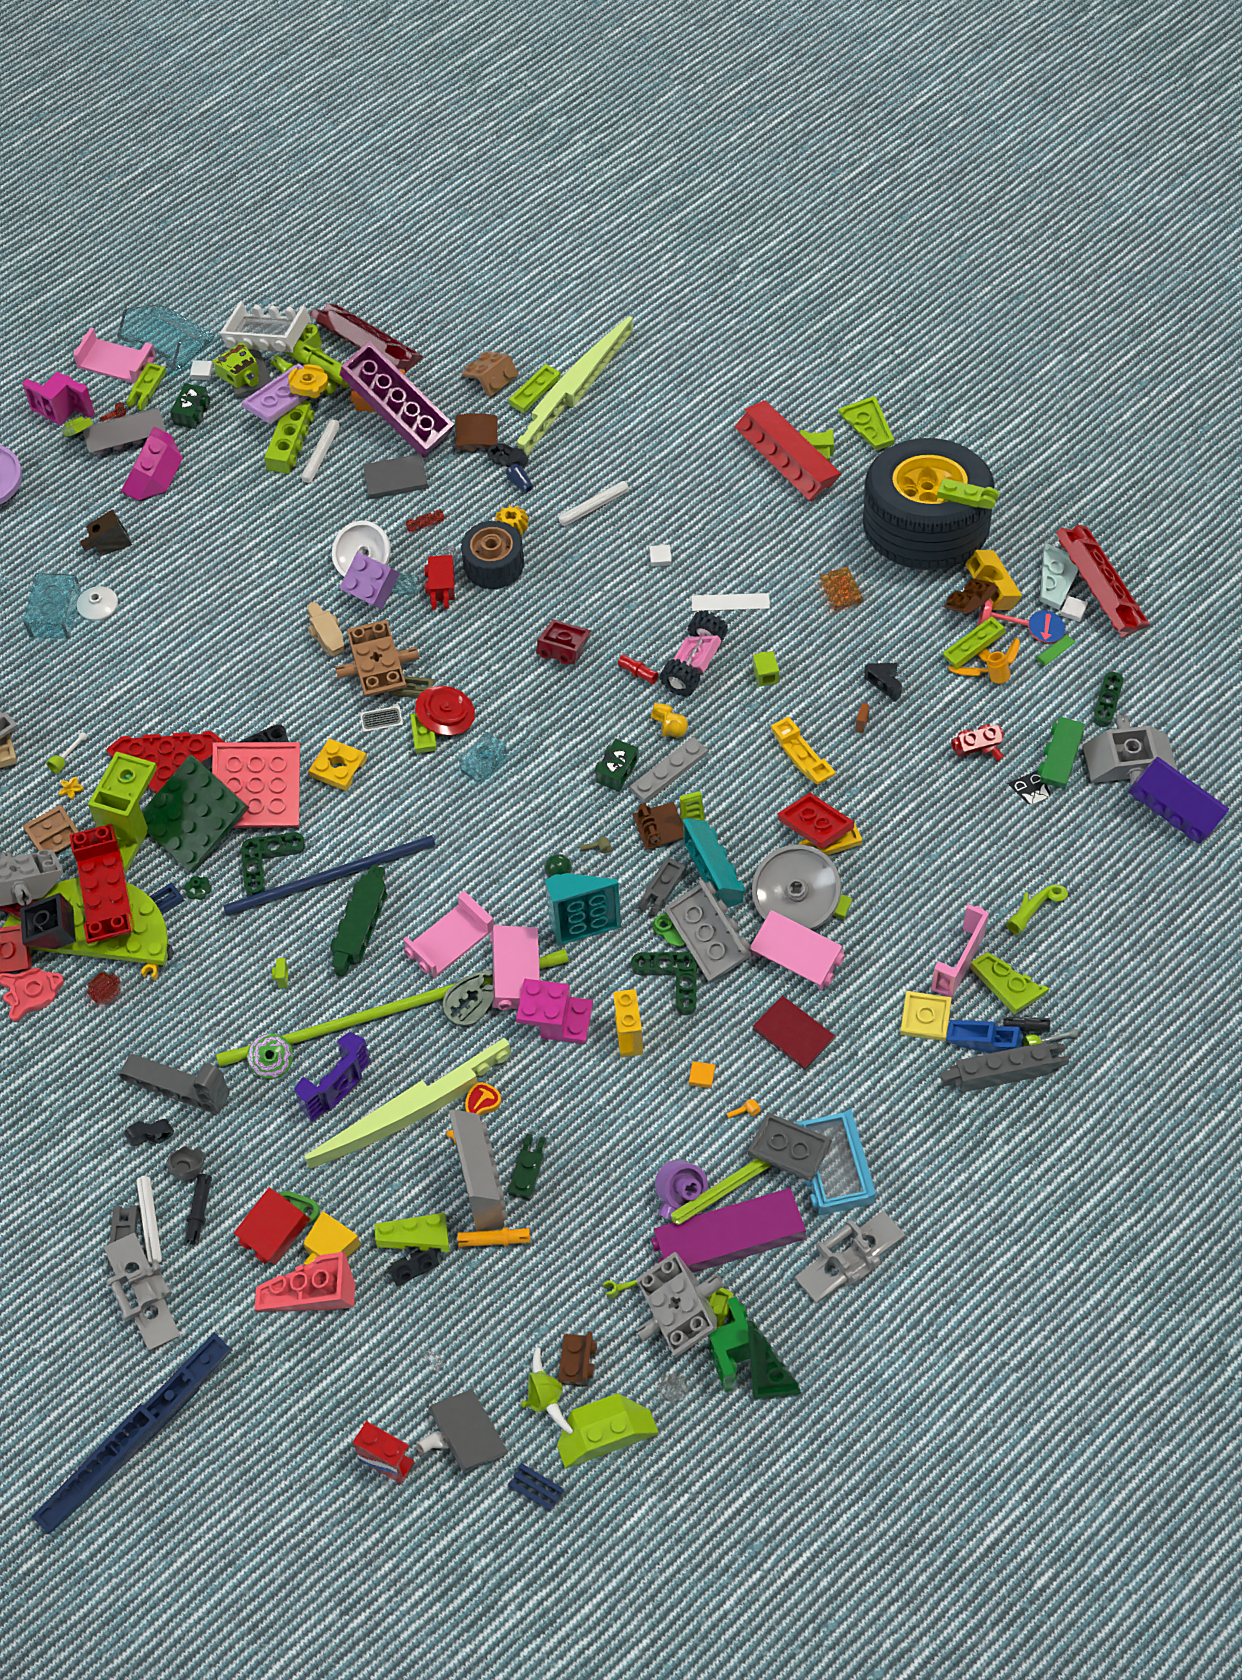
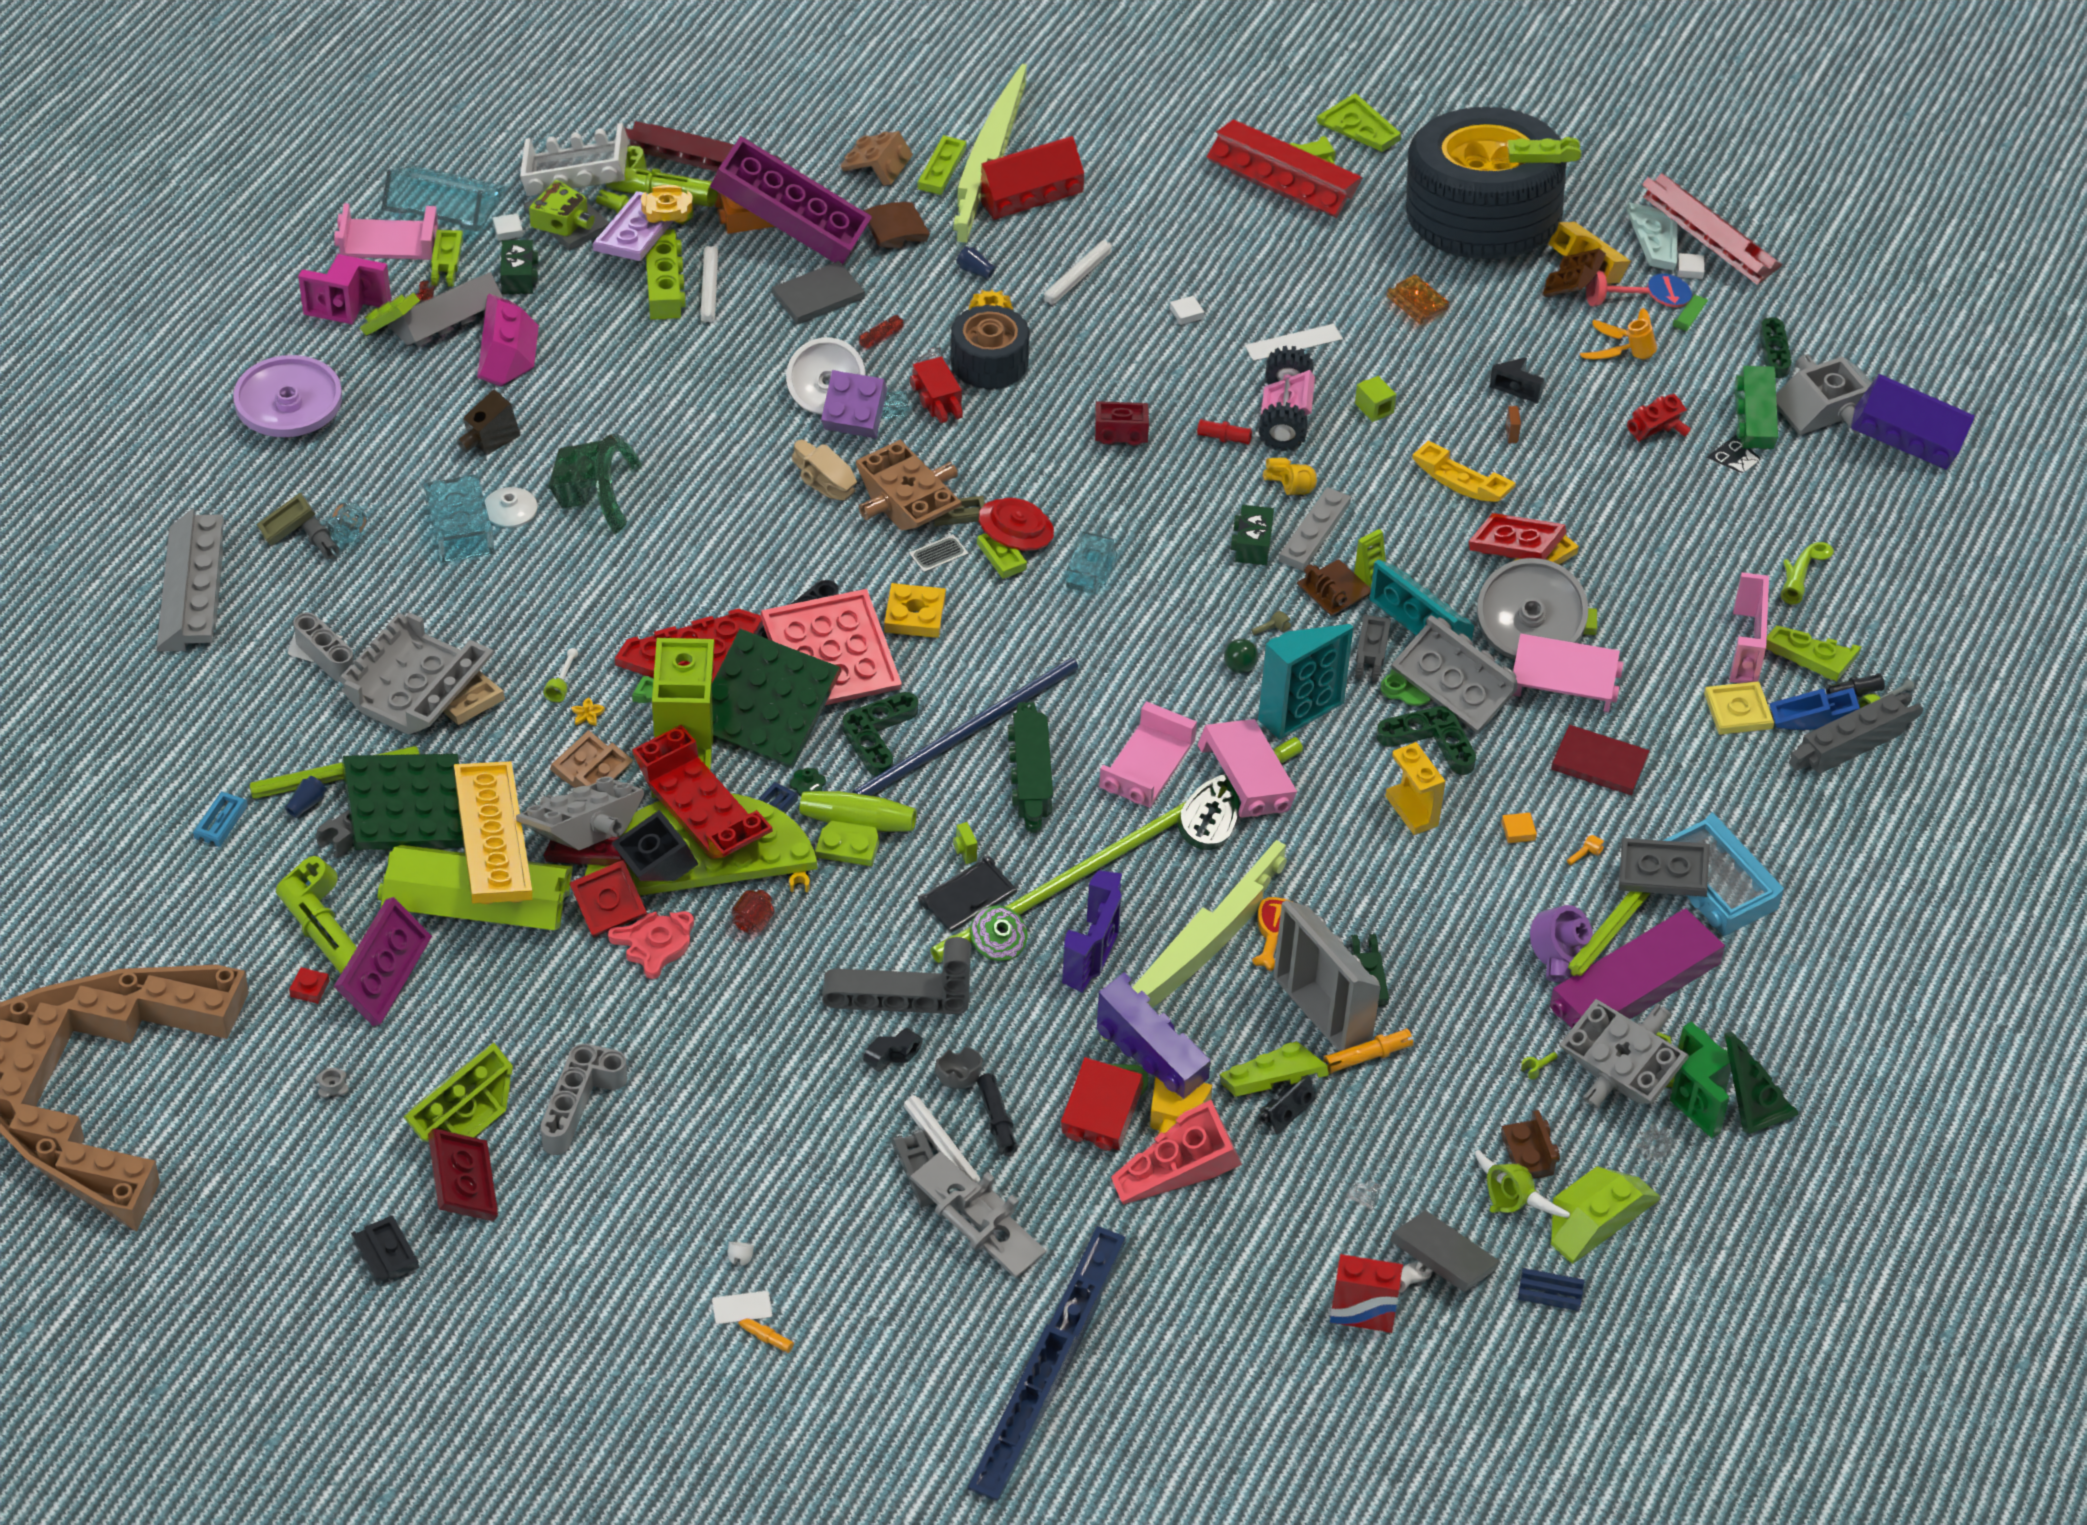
camera: 25 degrees left, 10 degrees down
black piece [487,443,529,468] -> none
dark pink bracket [516,978,593,1044] -> none
light grey piece [794,1210,905,1304] -> none
lime plate [943,616,1006,669] -> none
none -> clear green piece [548,434,642,534]
none -> lime plate [799,791,917,866]
none -> black door [917,855,1017,932]
none -> red slope [980,136,1085,220]
none -> wedge [1096,972,1211,1099]

